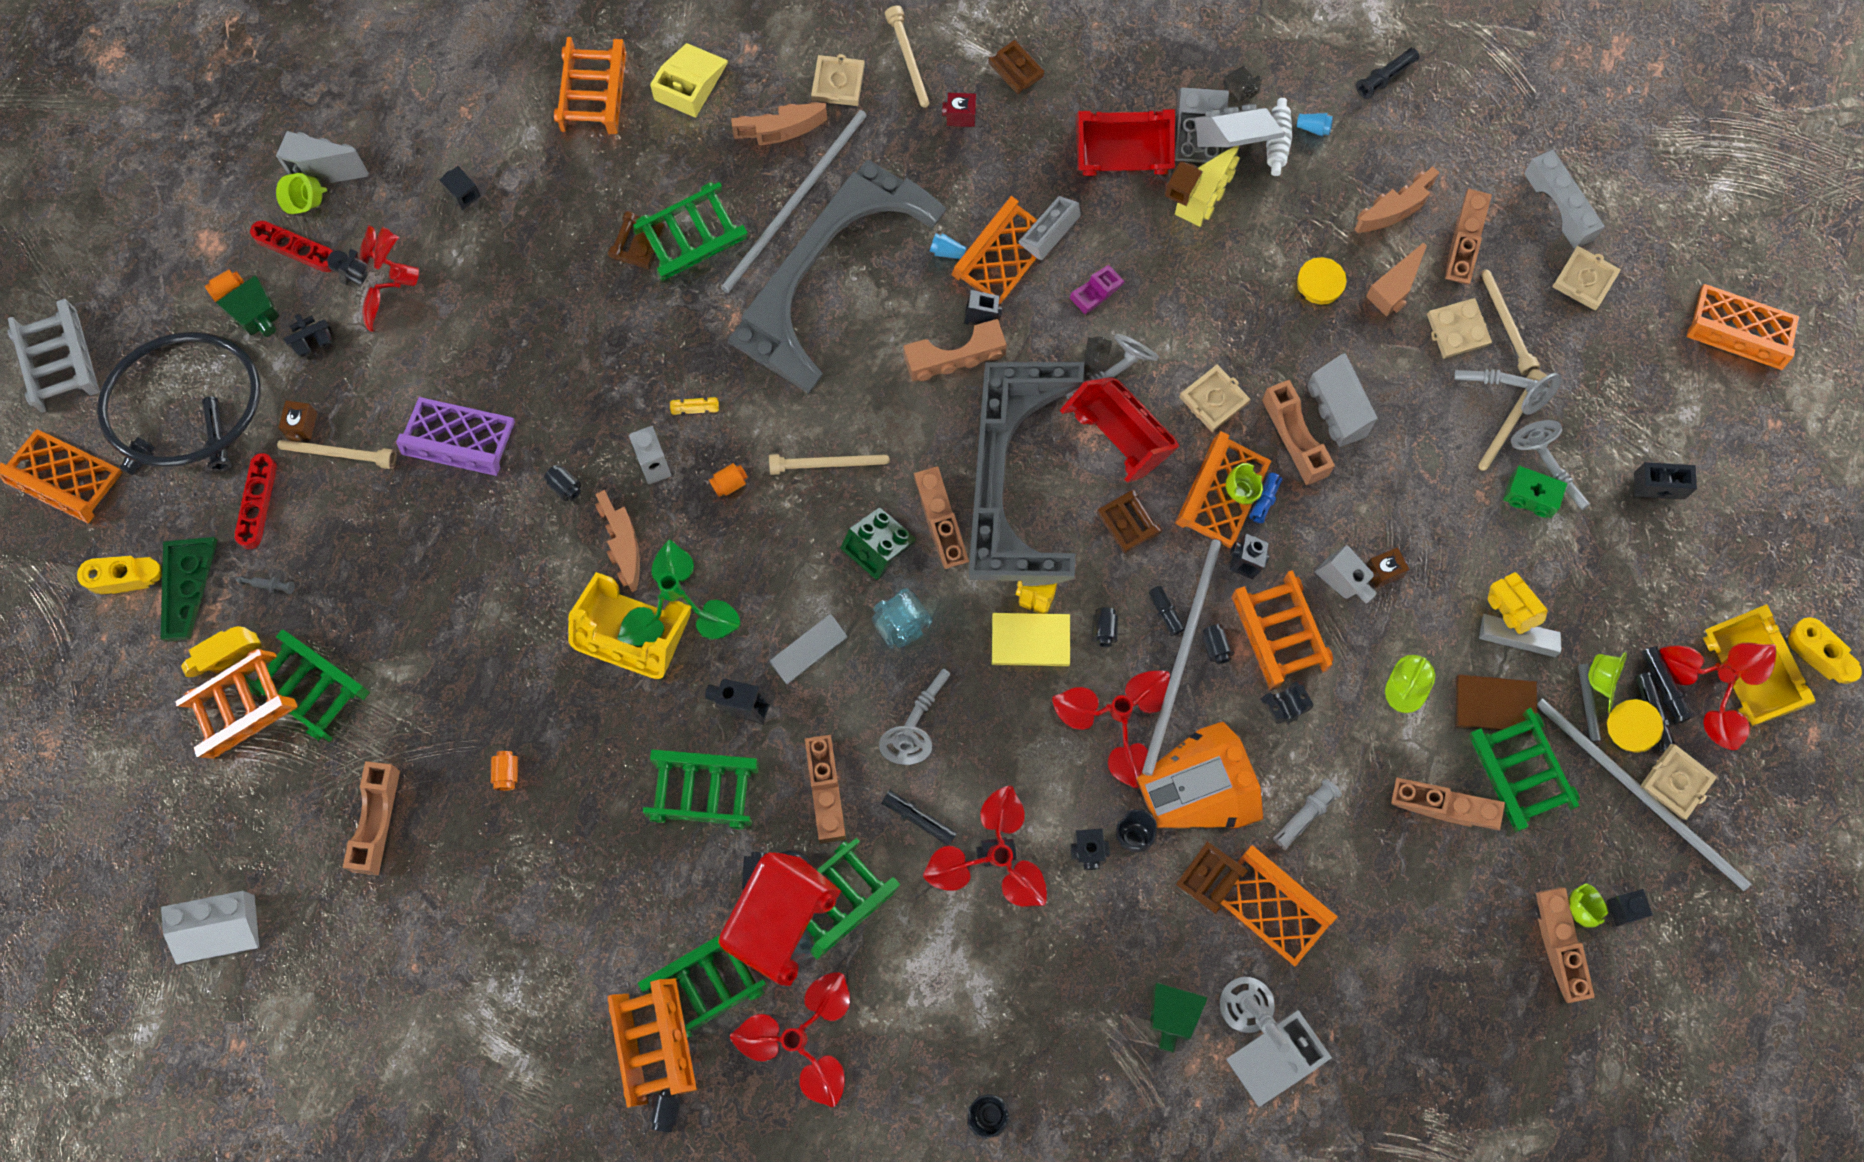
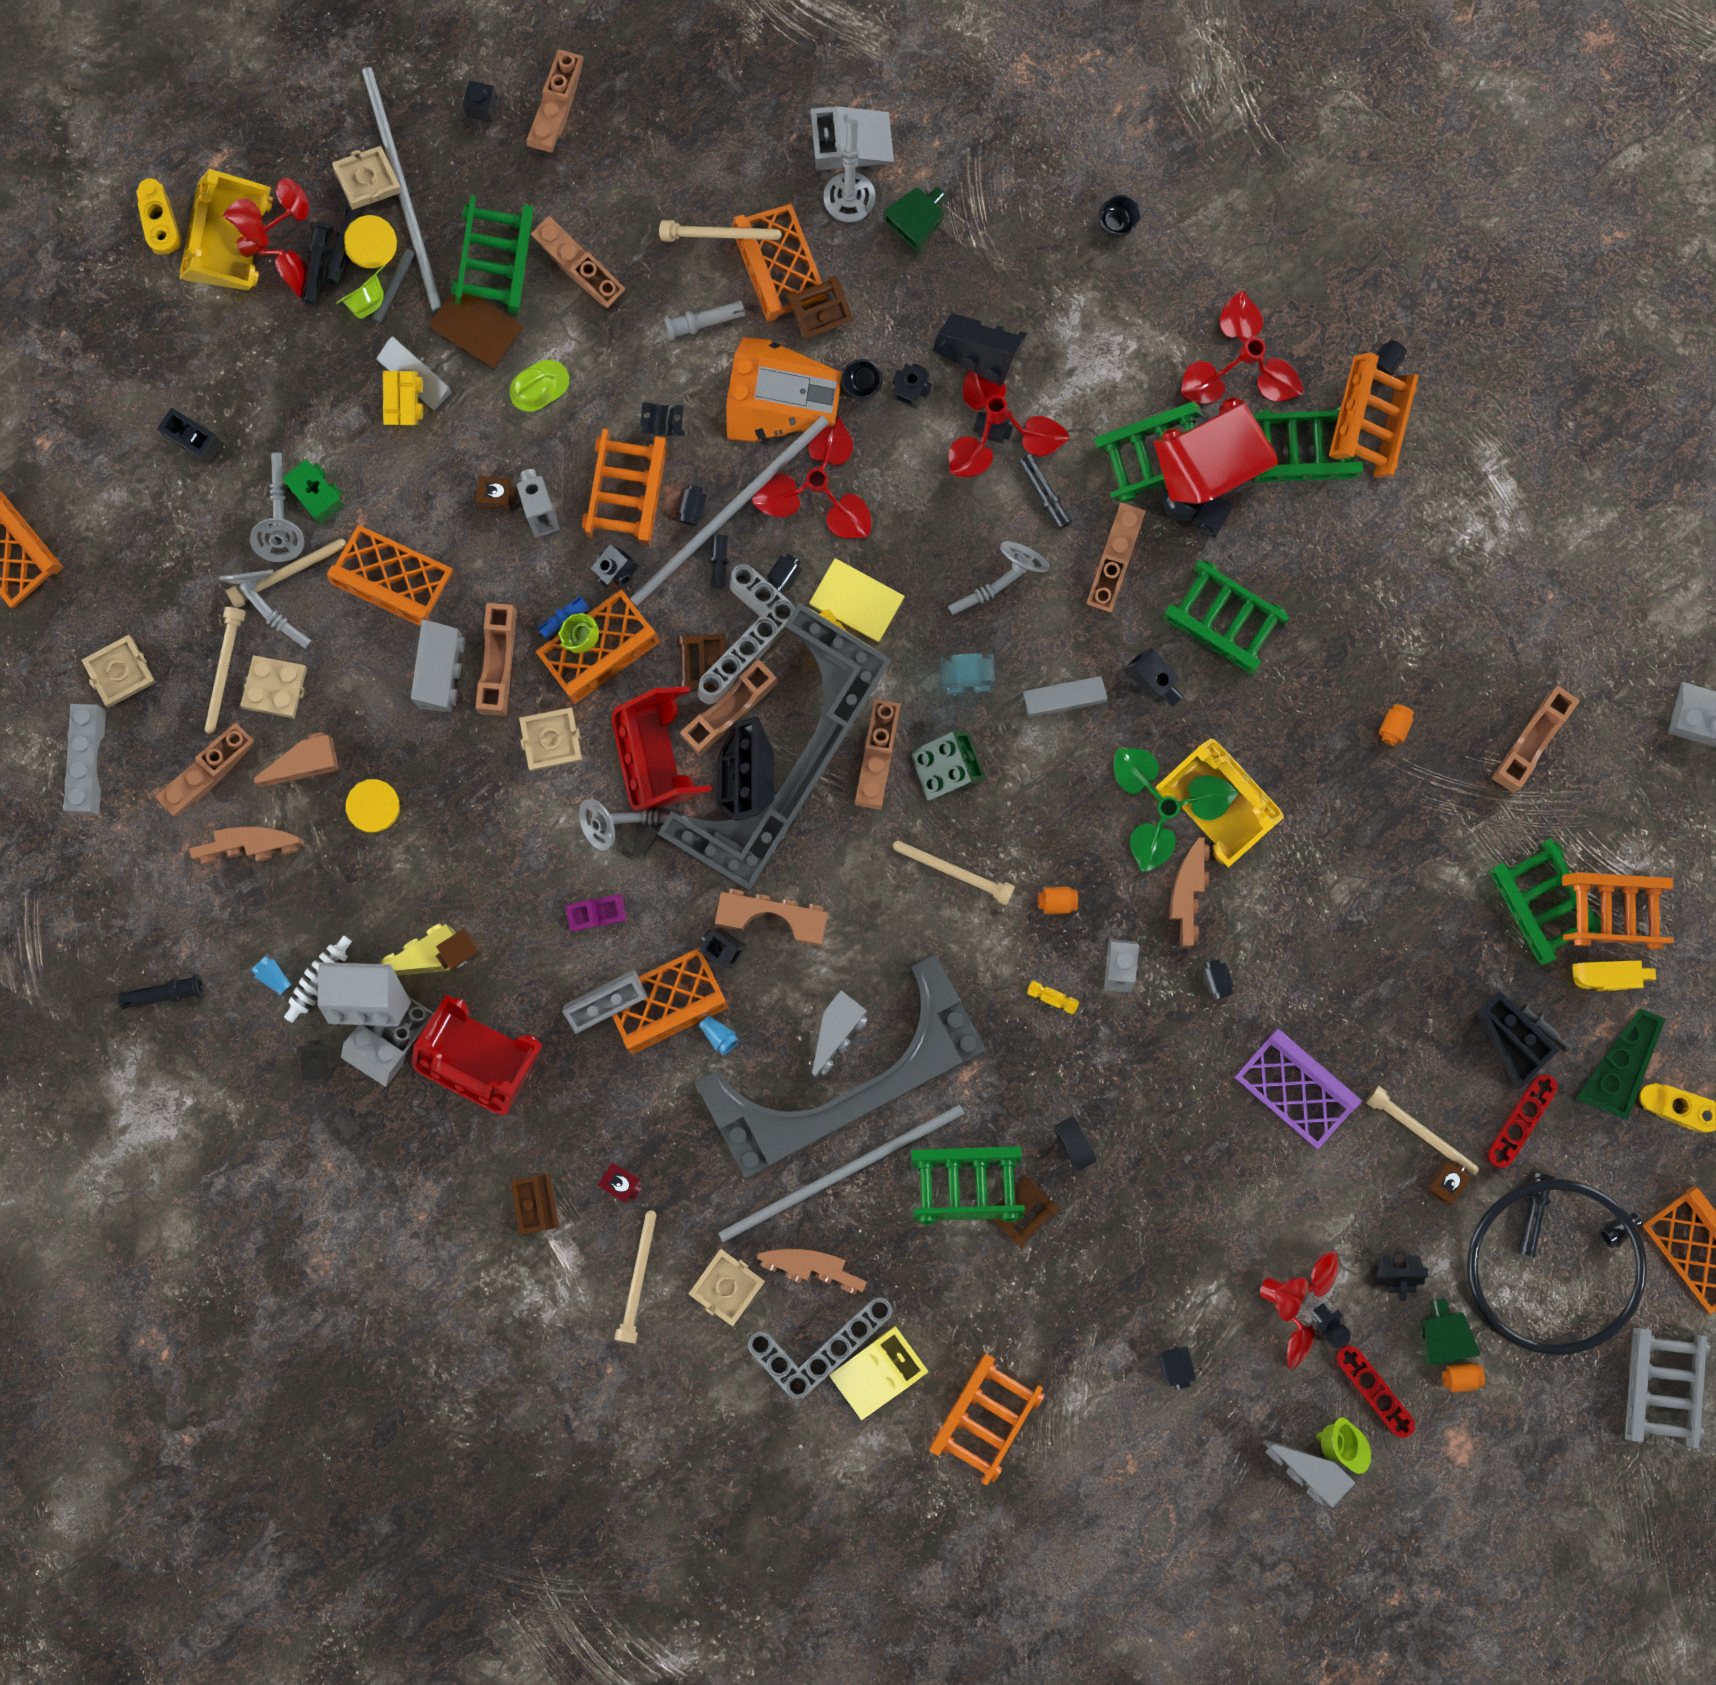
camera: 150 degrees left, 10 degrees up
lime hair [1568,883,1608,927] -> none
none -> orange fence [327,525,453,626]
none -> tan piece [659,220,782,242]
none -> nougat arch [680,659,778,757]
none -> light grey beam [697,564,795,704]
none -> black wedge [717,716,774,822]
none -> light grey beam [748,1297,892,1399]
none -> light grey slope [812,991,868,1078]
none -> black wedge [932,313,1028,387]
none -> black tyre [1053,1116,1097,1171]
none -> black wedge [1475,991,1560,1089]

